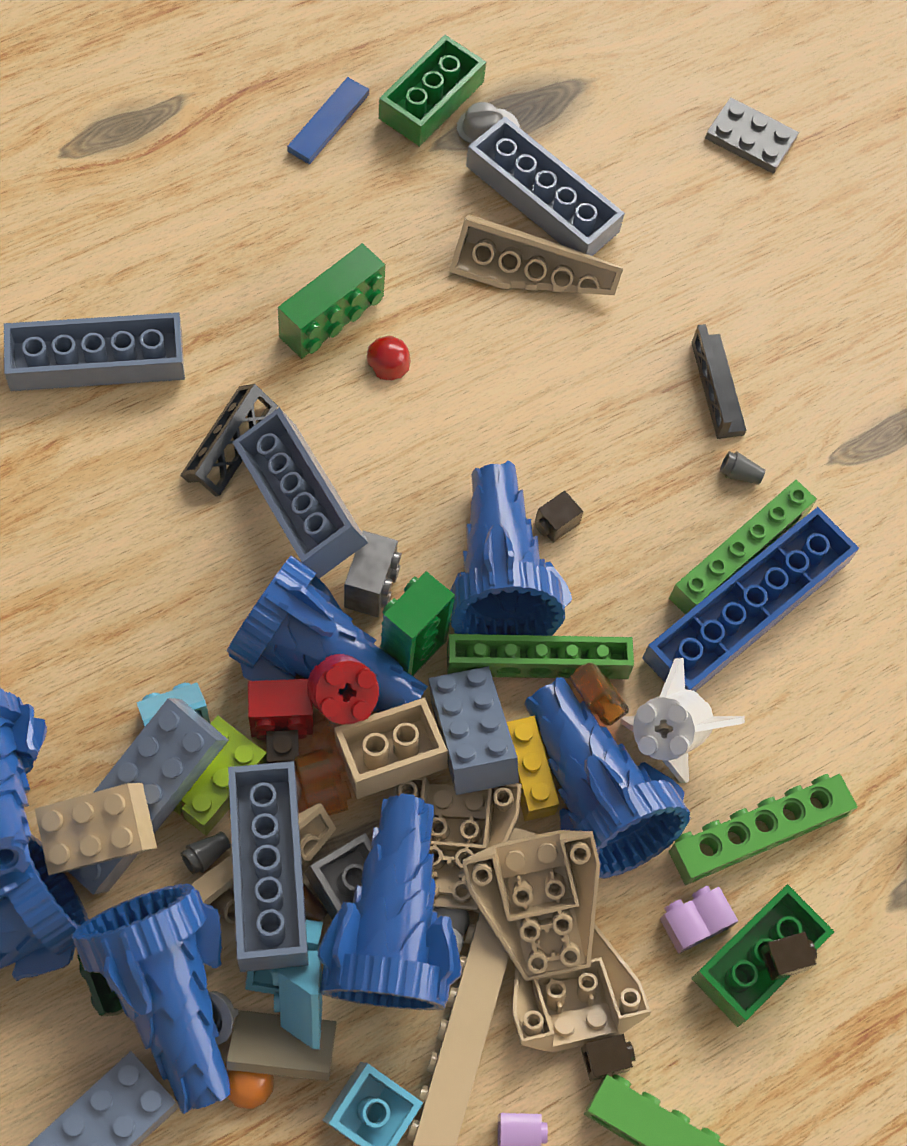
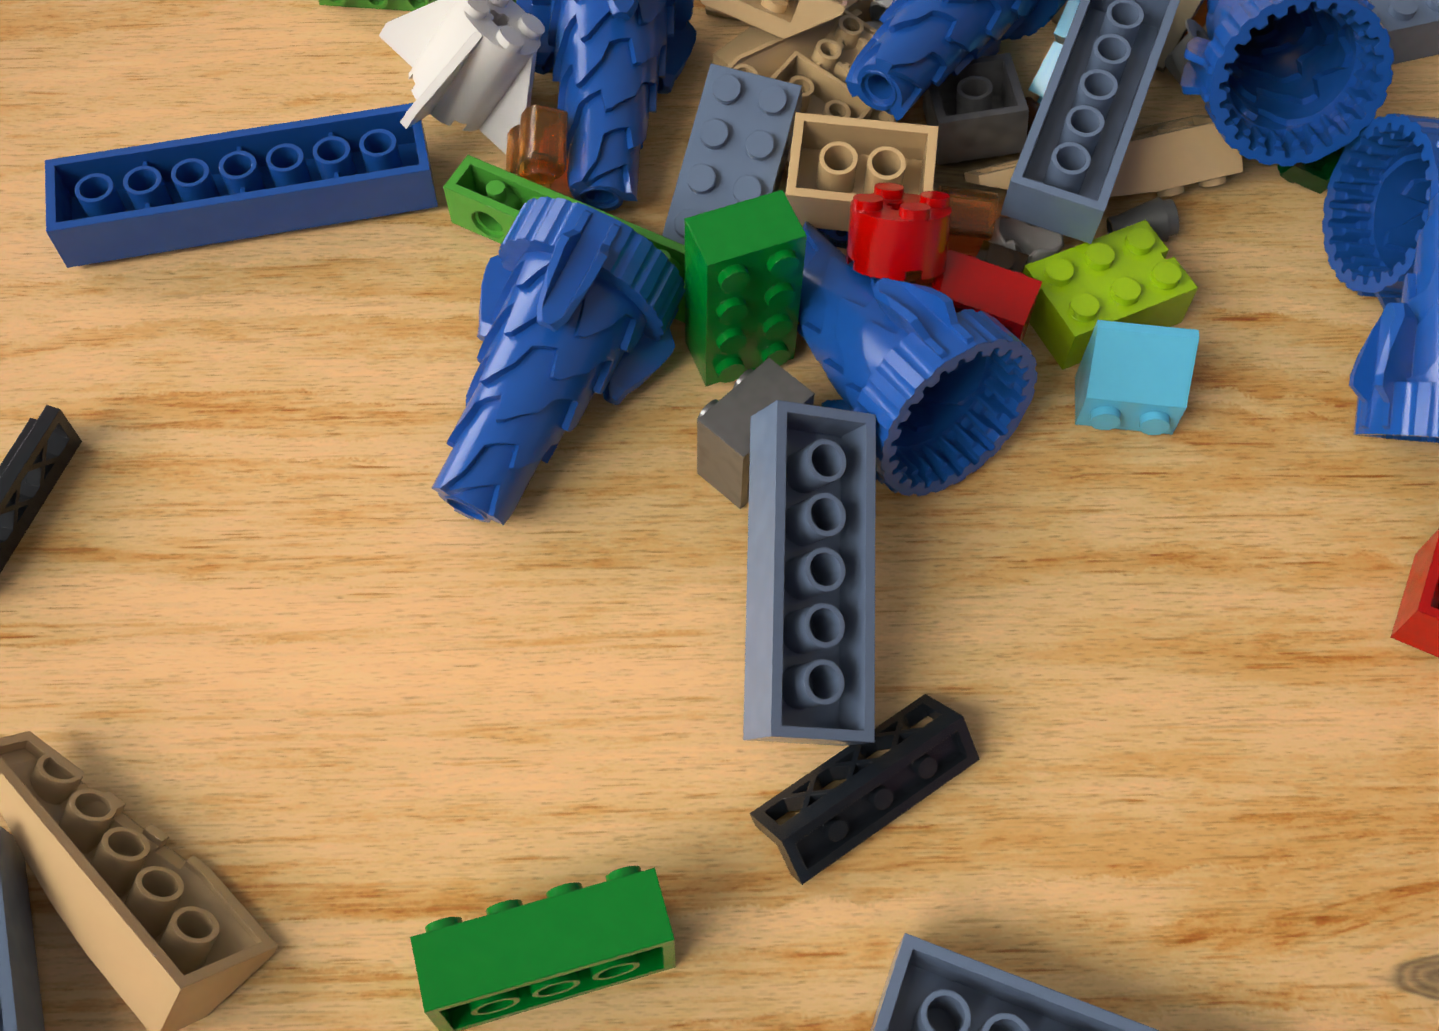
camera: 145 degrees left, 5 degrees down
tan brick [35,783,157,875] -> none
sand blue brick [69,698,229,895] -> none
red hair [366,335,411,380] -> none
yellow brick [507,716,560,821] -> none
dark brown brick [535,490,584,542] -> none
bright green brick [669,480,817,615] -> none
dark grey cone [720,451,765,485] -> none

